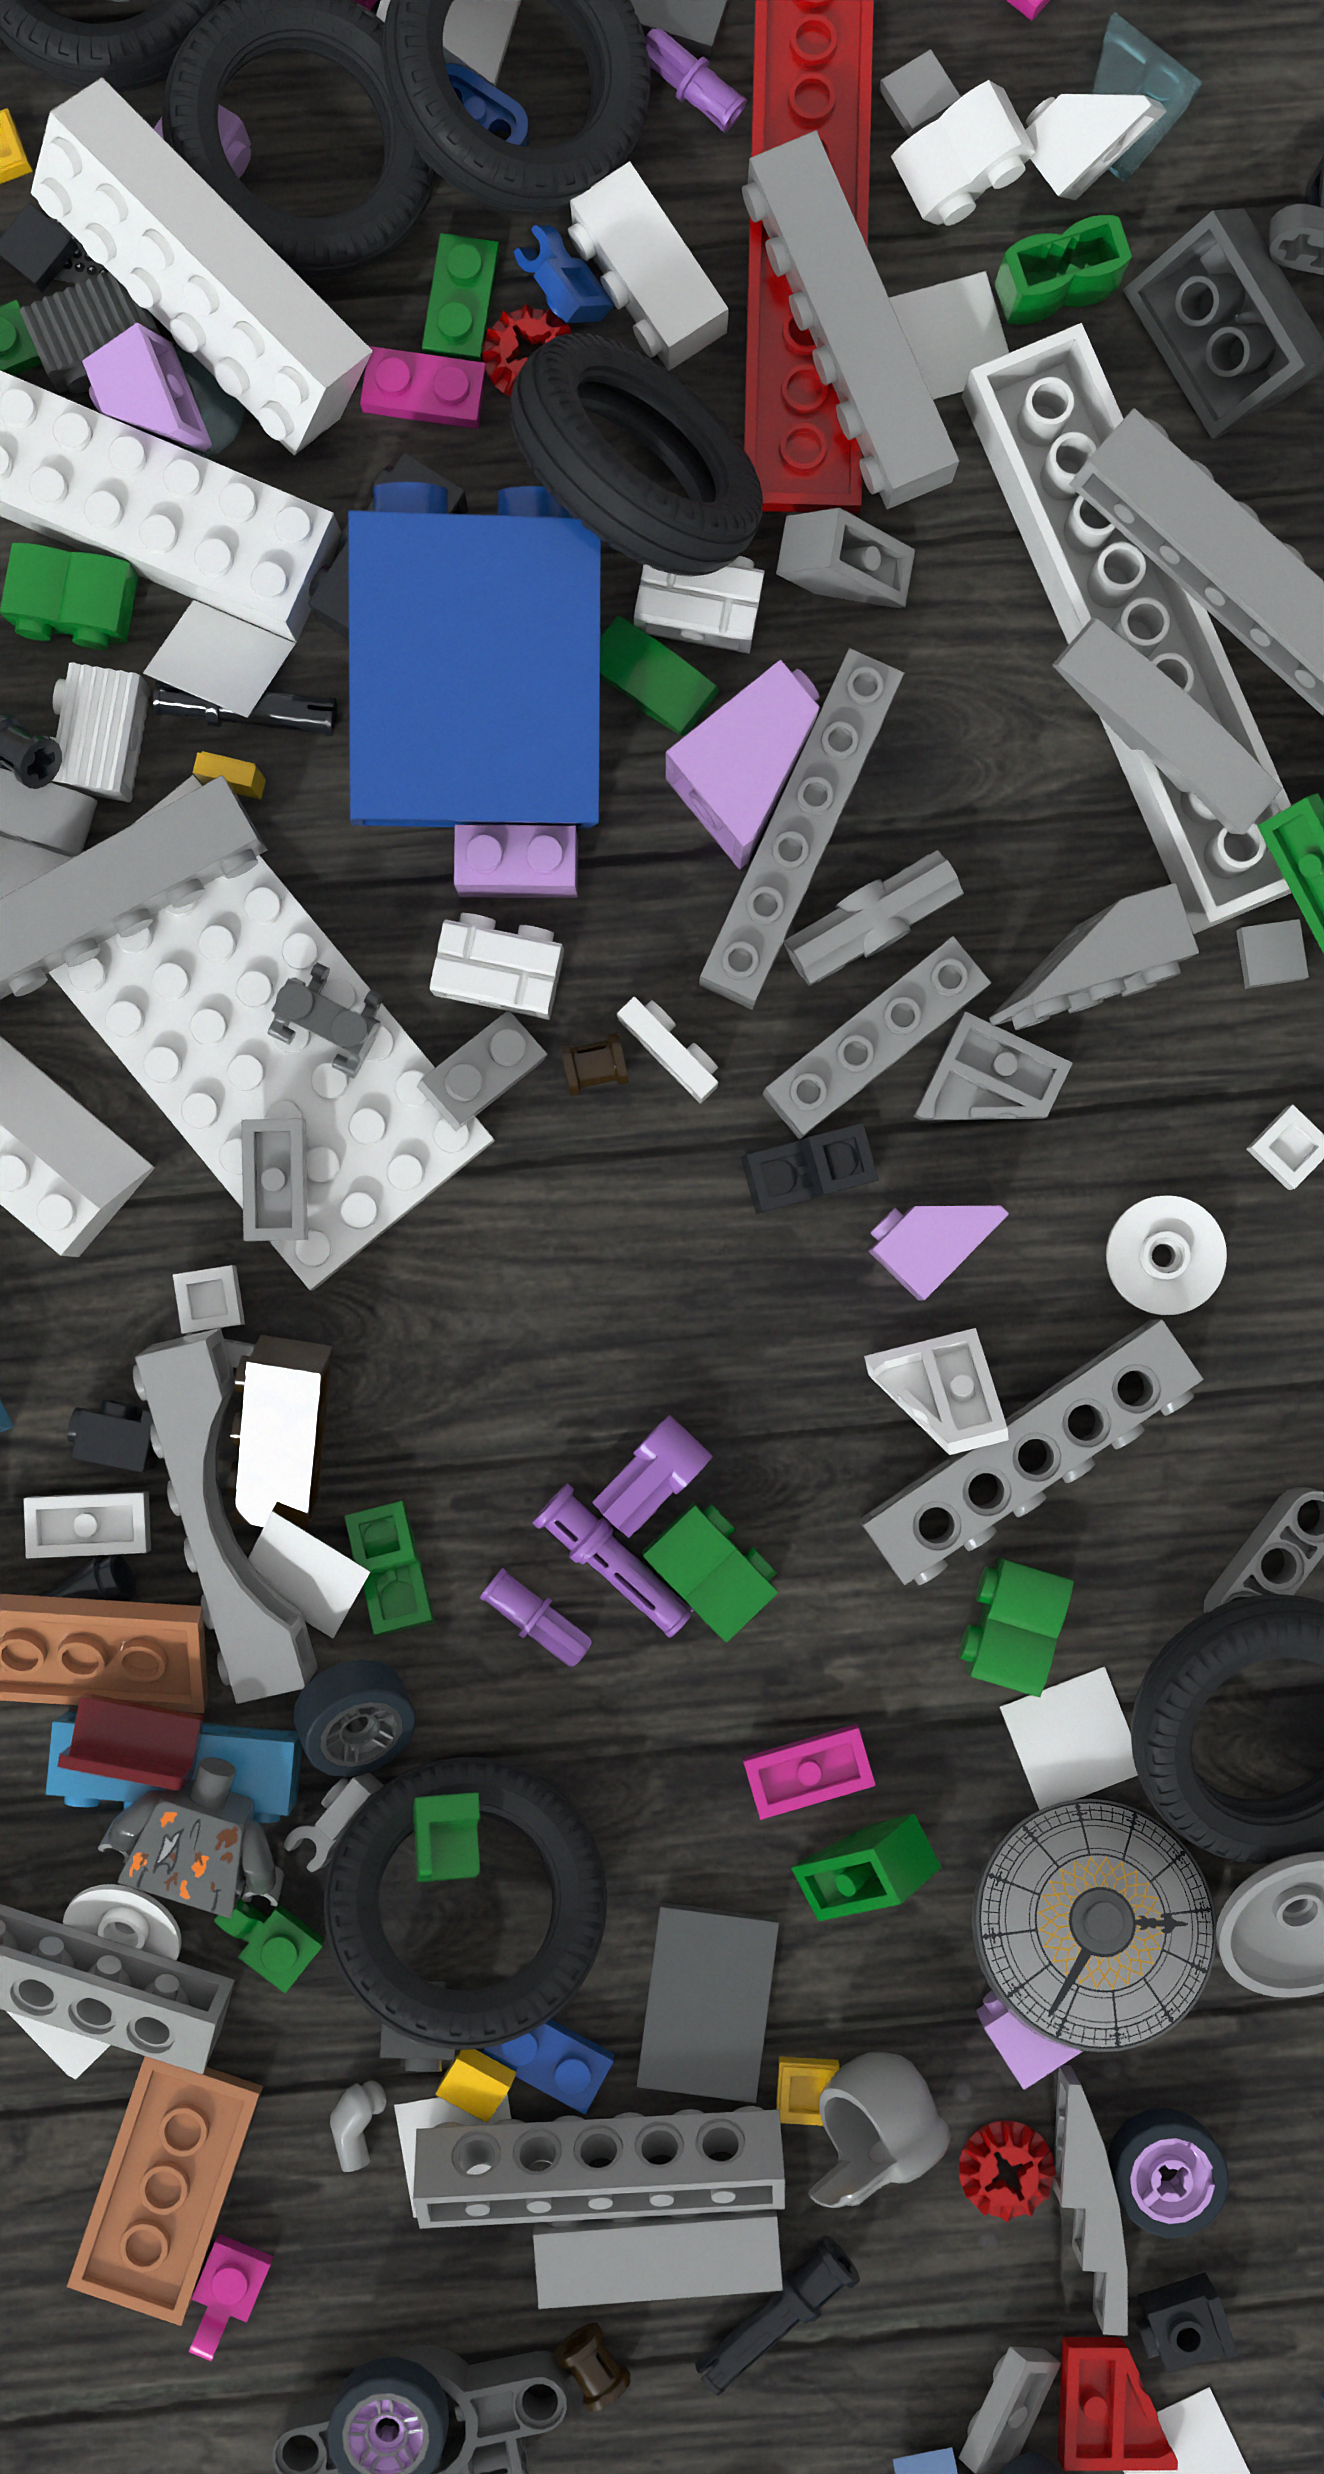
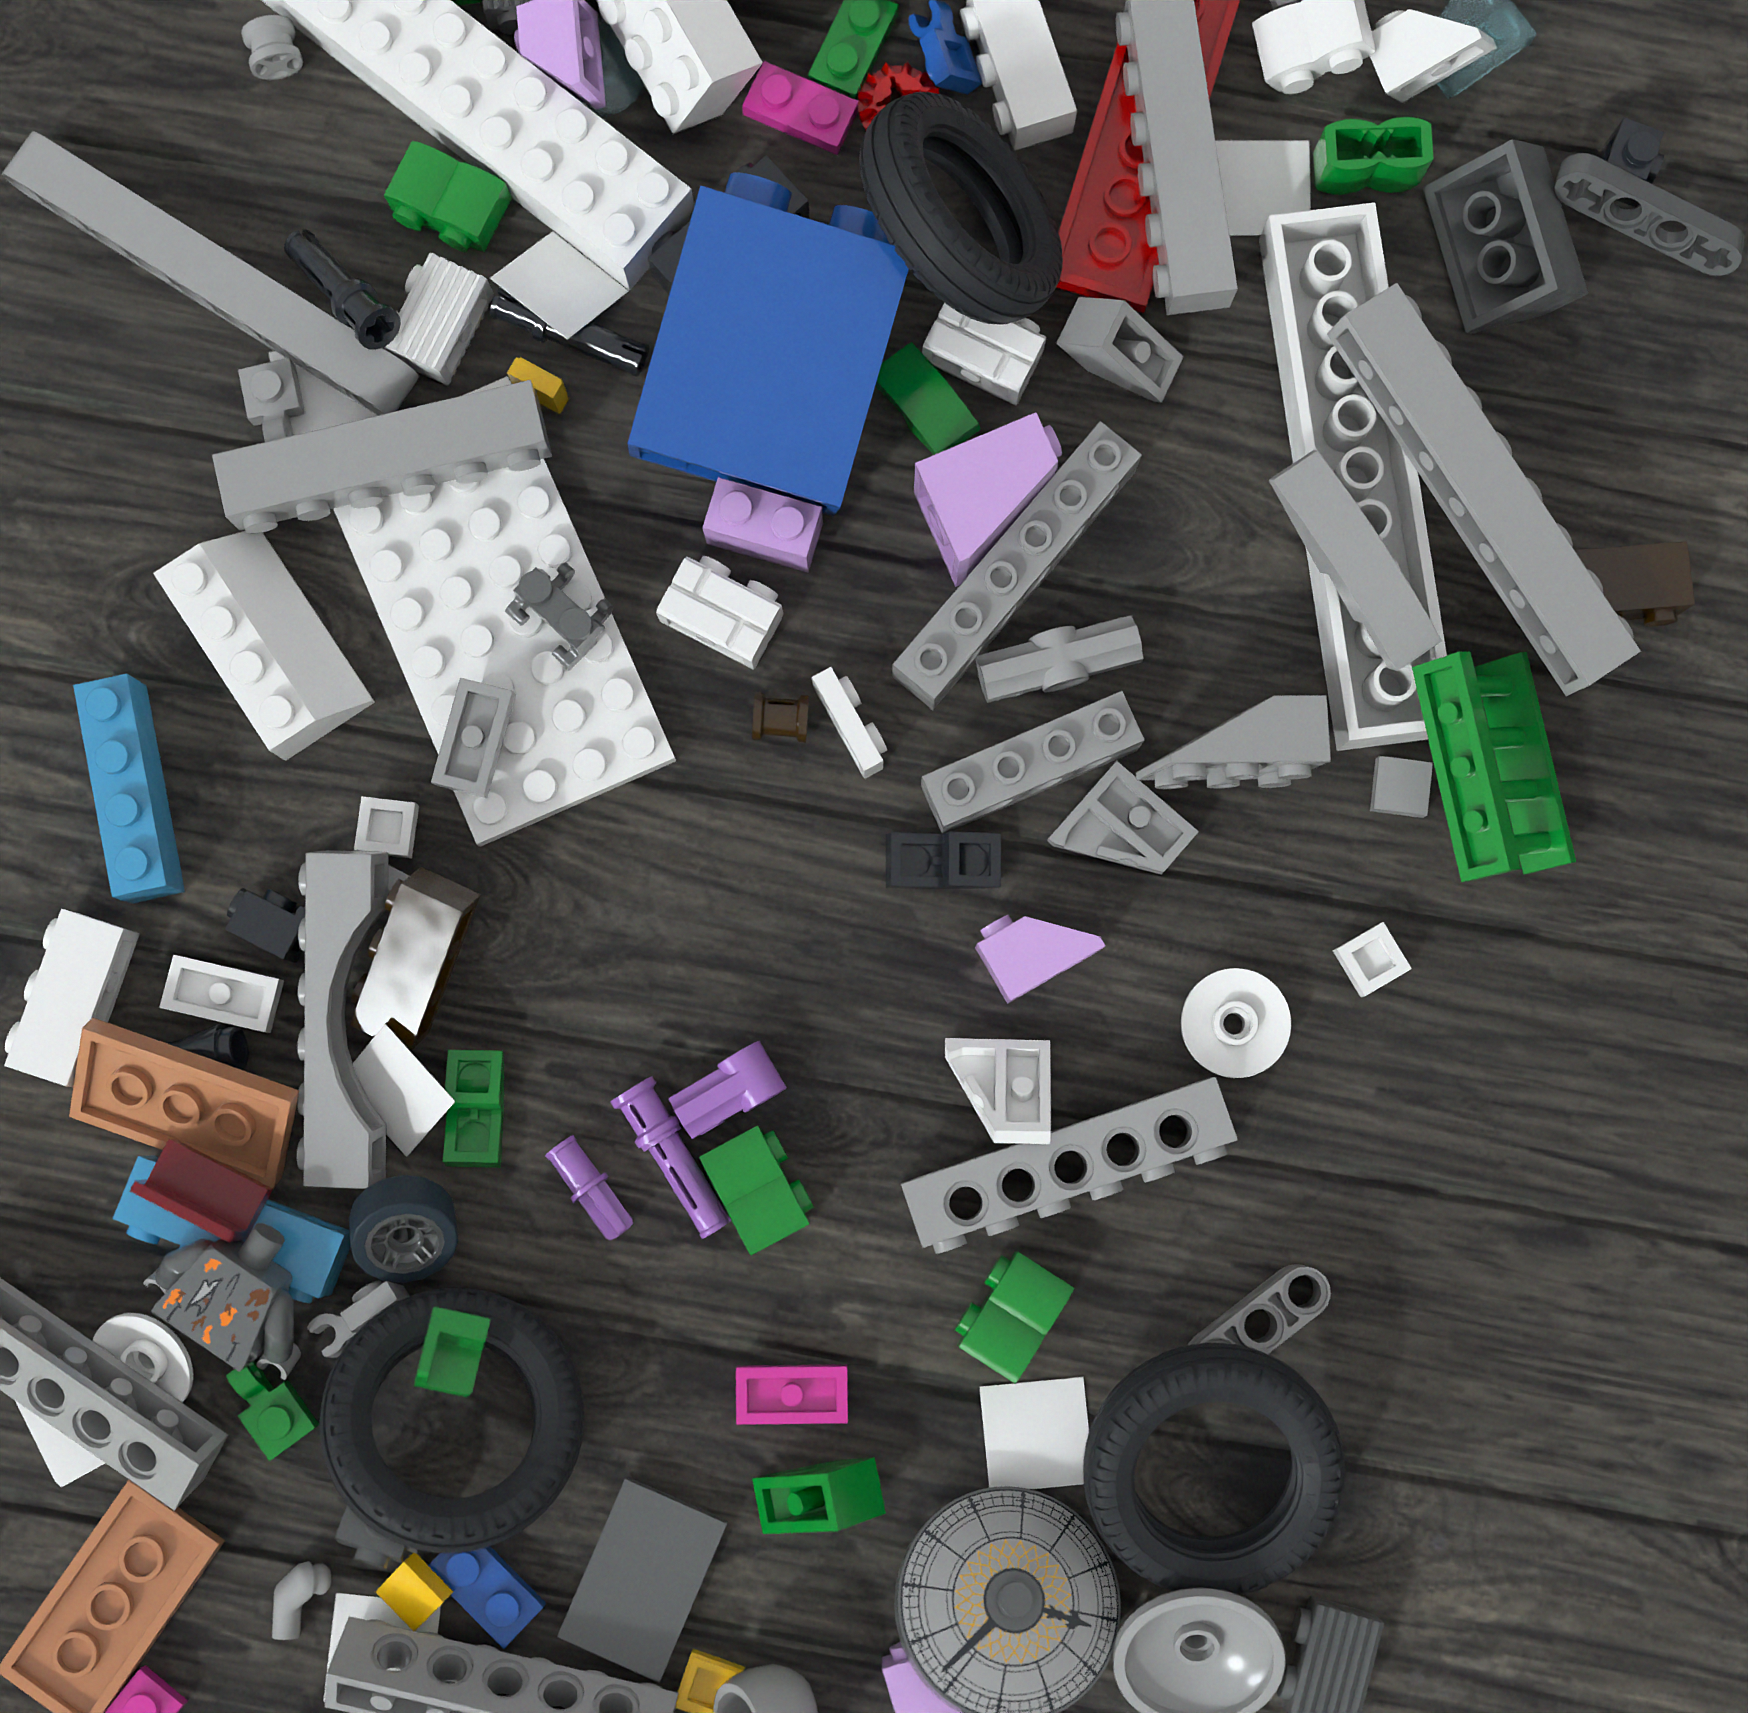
camera: 15 degrees right, 5 degrees down
light grey plate [417,1010,548,1131] -> none

